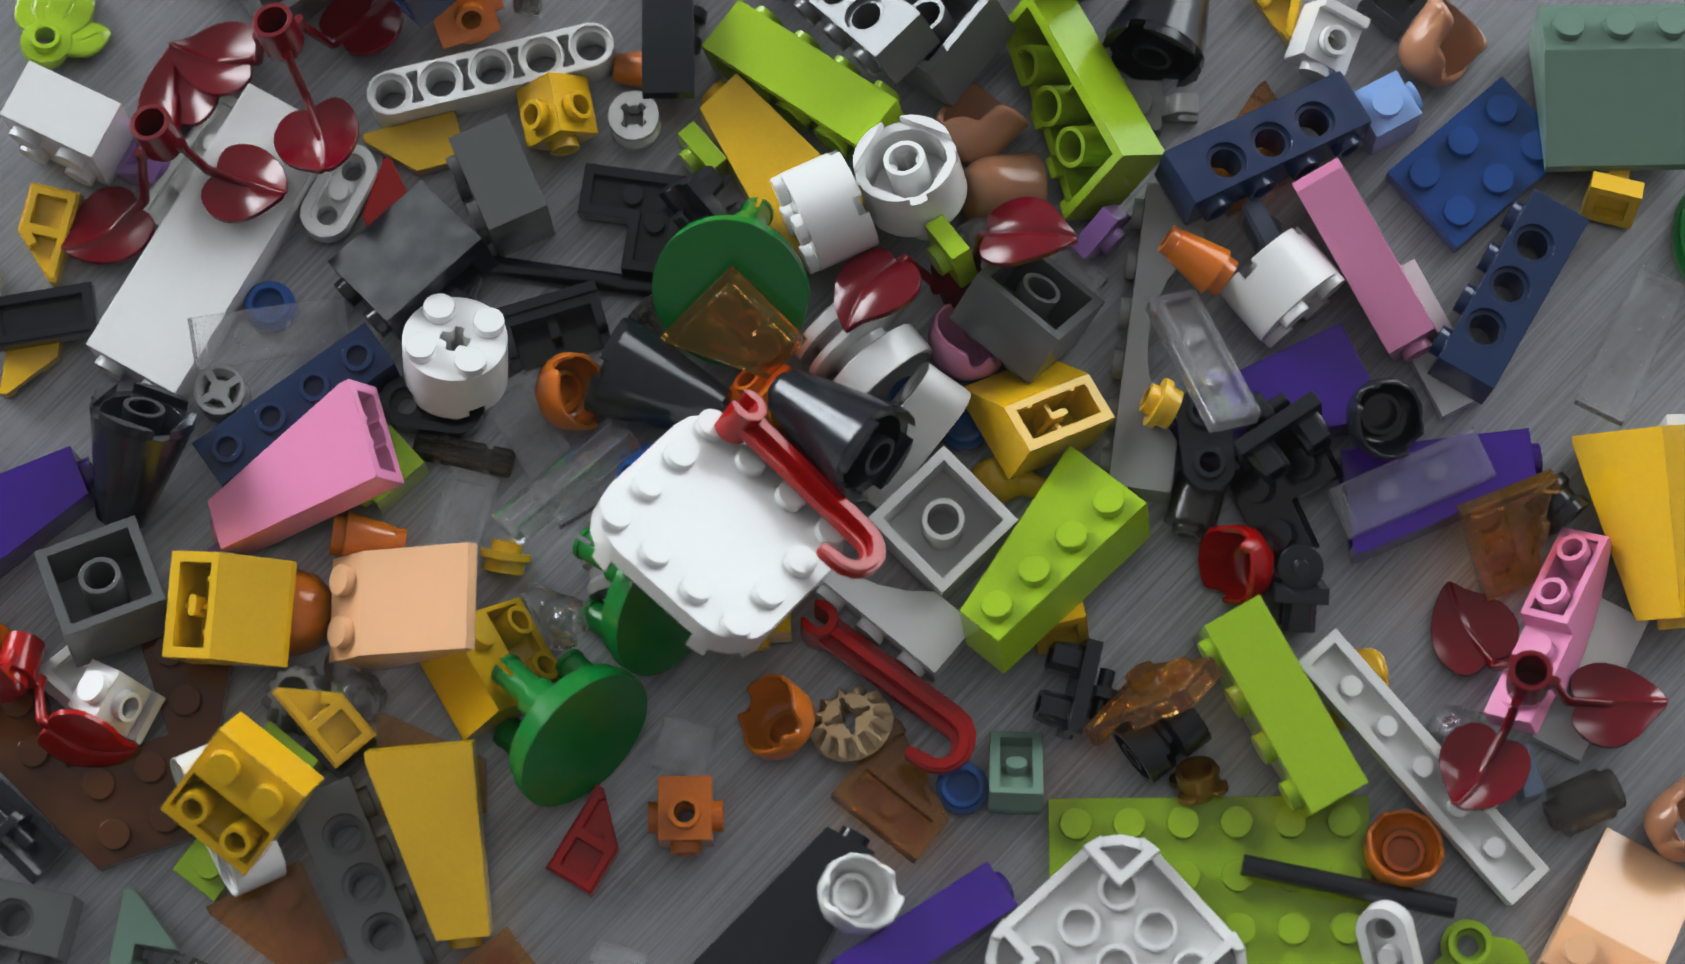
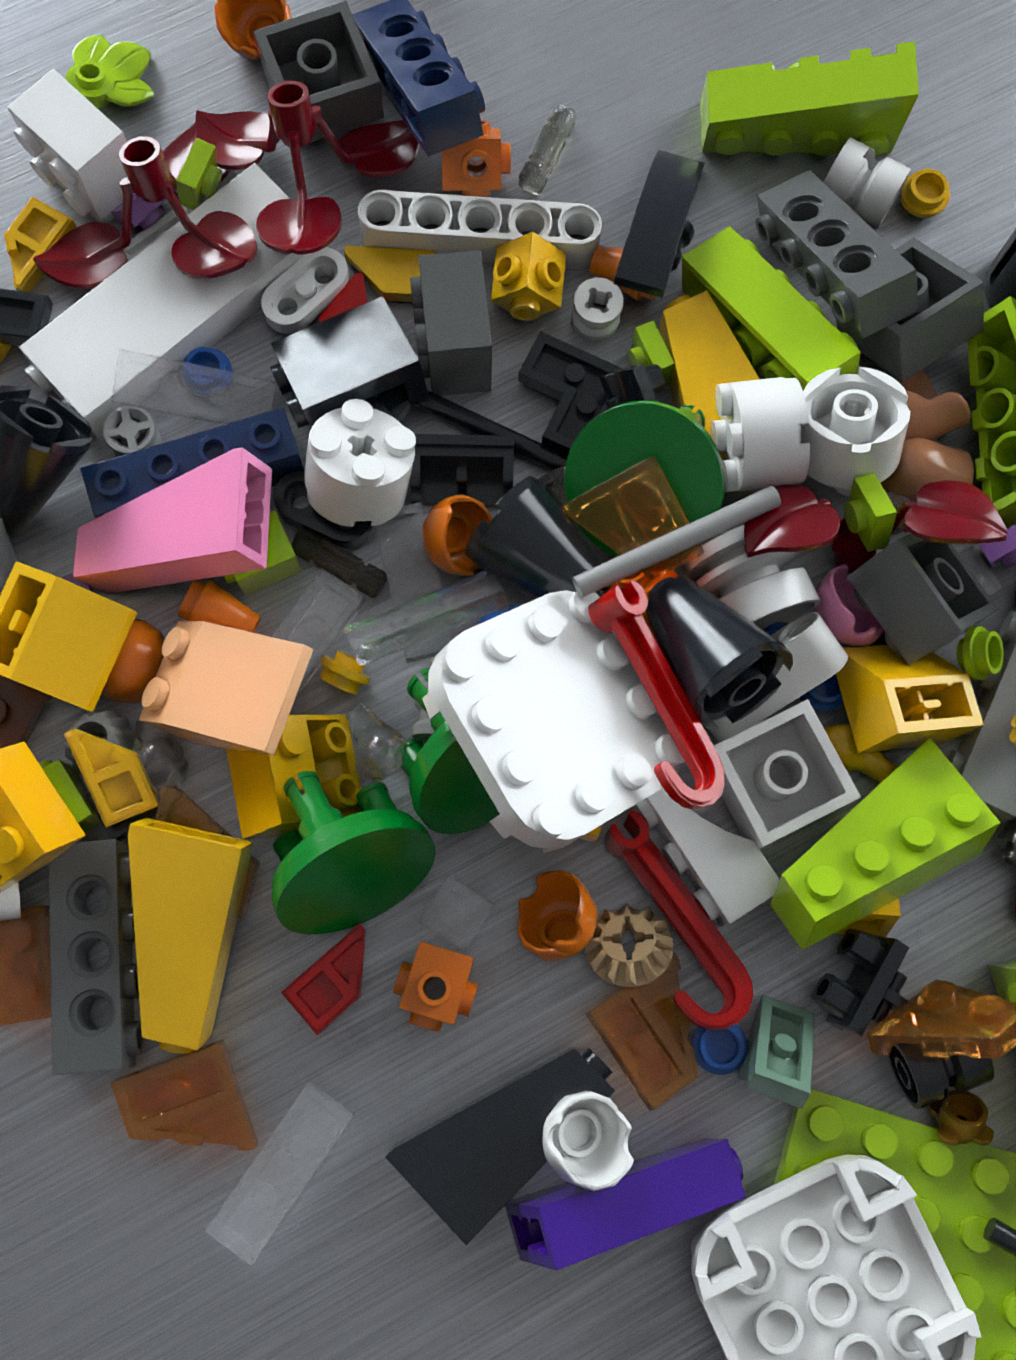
camera: 10 degrees right, 0 degrees up
none -> lime plate [176,138,222,210]
none -> light grey bar [572,486,781,598]
none -> lime plate [957,626,1004,680]

